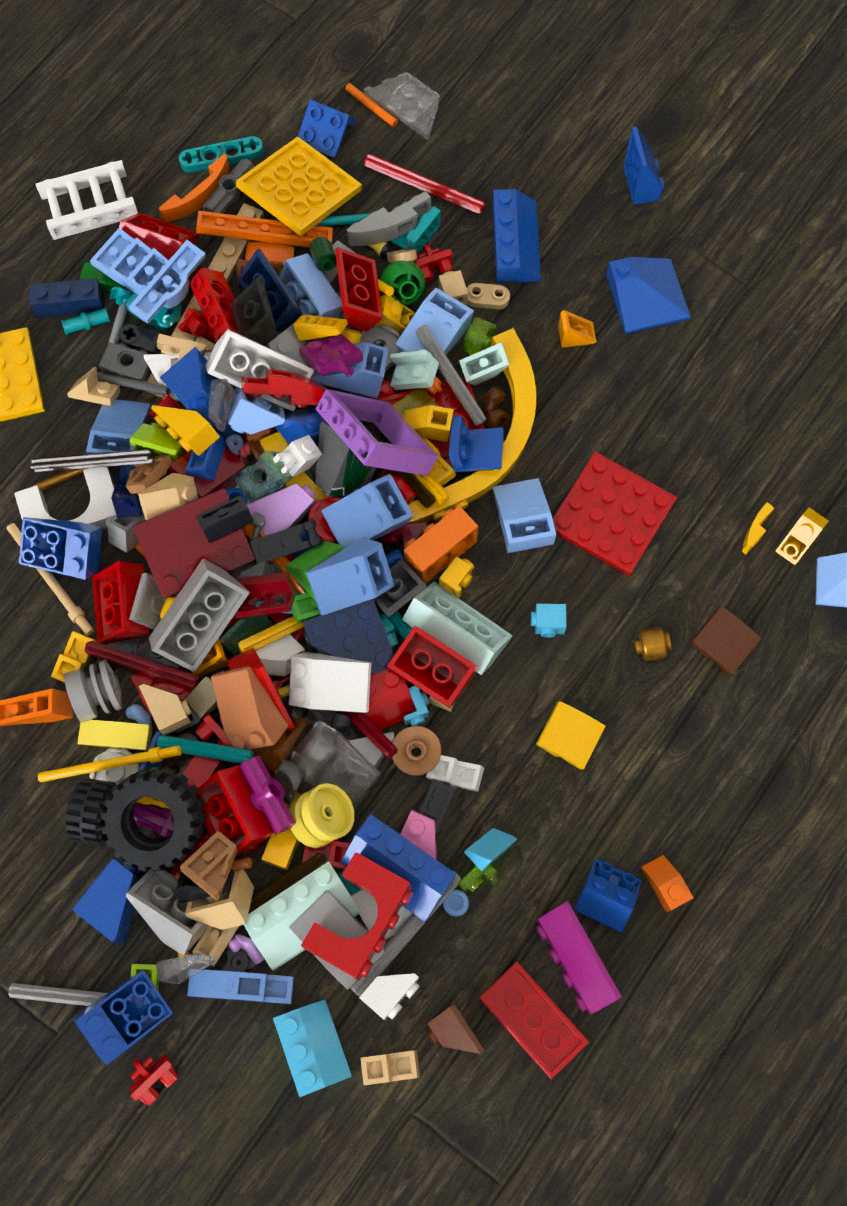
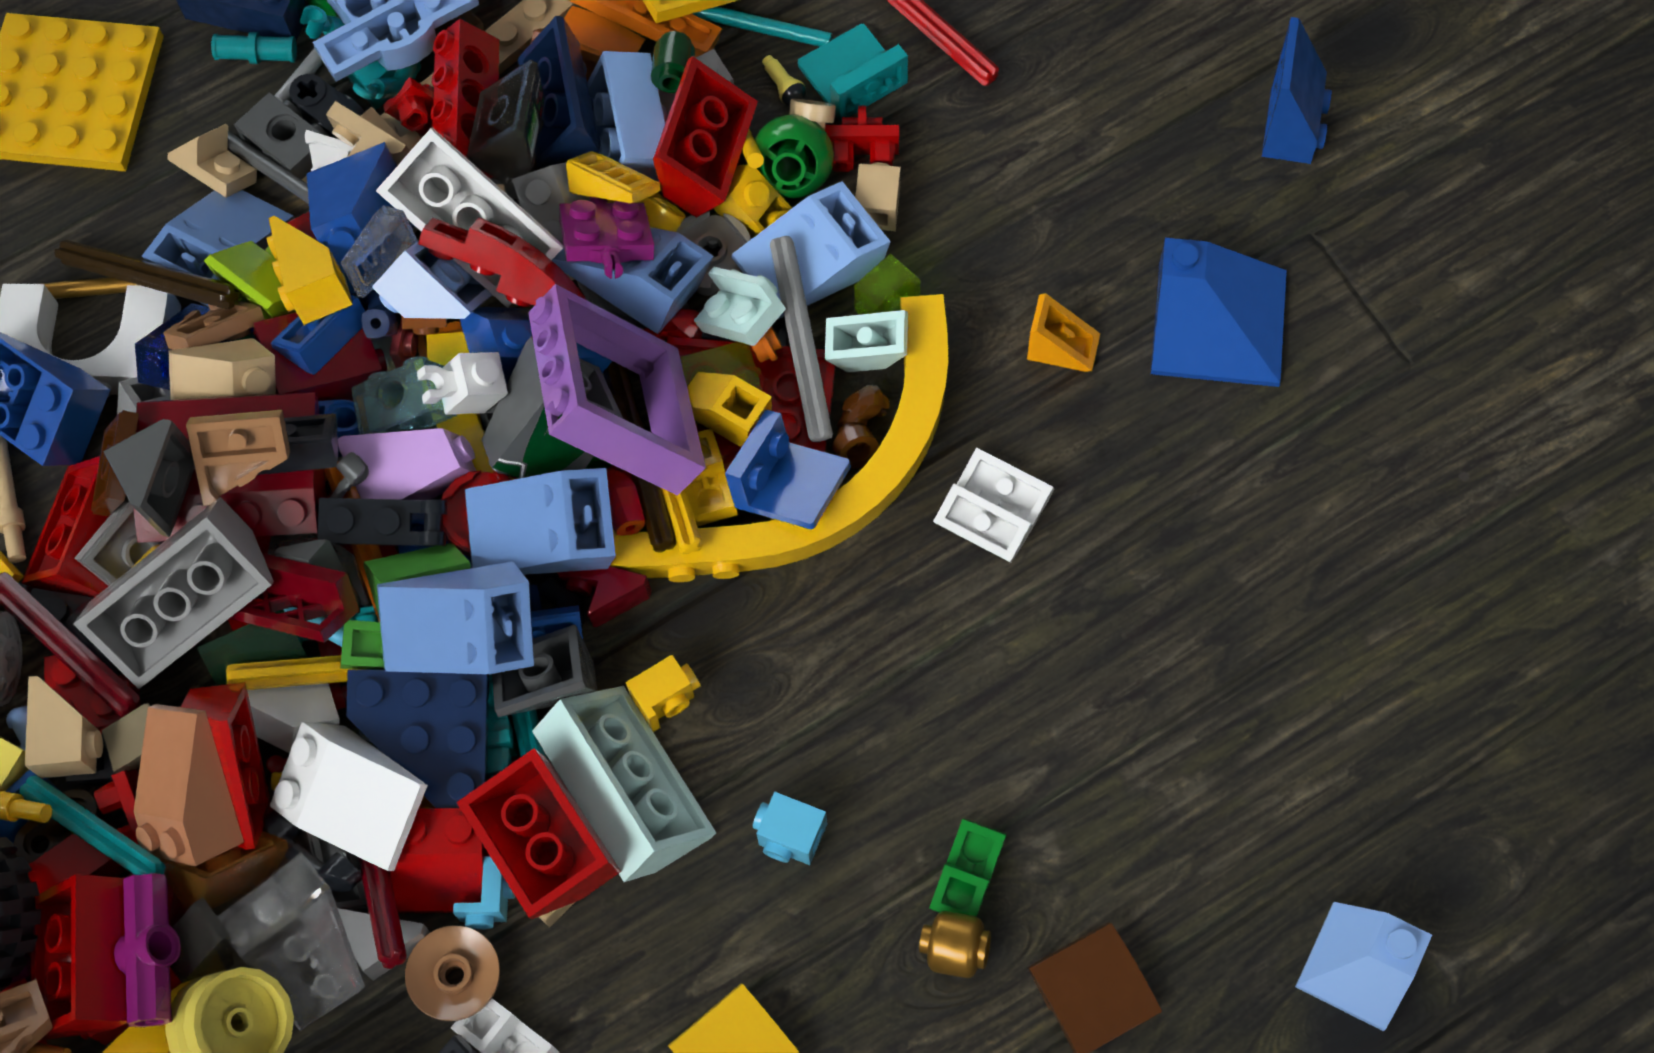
camera: 25 degrees right, 5 degrees down
light orange slope [192,638,228,677] -> none
light grey slope [346,191,431,246] -> none
orange brick [404,506,478,584] -> none
tan plate [466,283,510,310] -> none
blue slope [492,189,541,283] -> none
light blue slope [492,478,556,553] -> none
red plate [553,452,677,576] -> none
yellow slope [742,502,774,555] -> none
yellow slope [776,507,828,565] -> none
none -> reddish brown plate [91,410,139,517]
none -> dark grey slope [103,419,195,537]
none -> medium nougat wing [186,410,291,506]
none -> green slope [929,818,1007,917]
none -> white slope [933,447,1055,563]

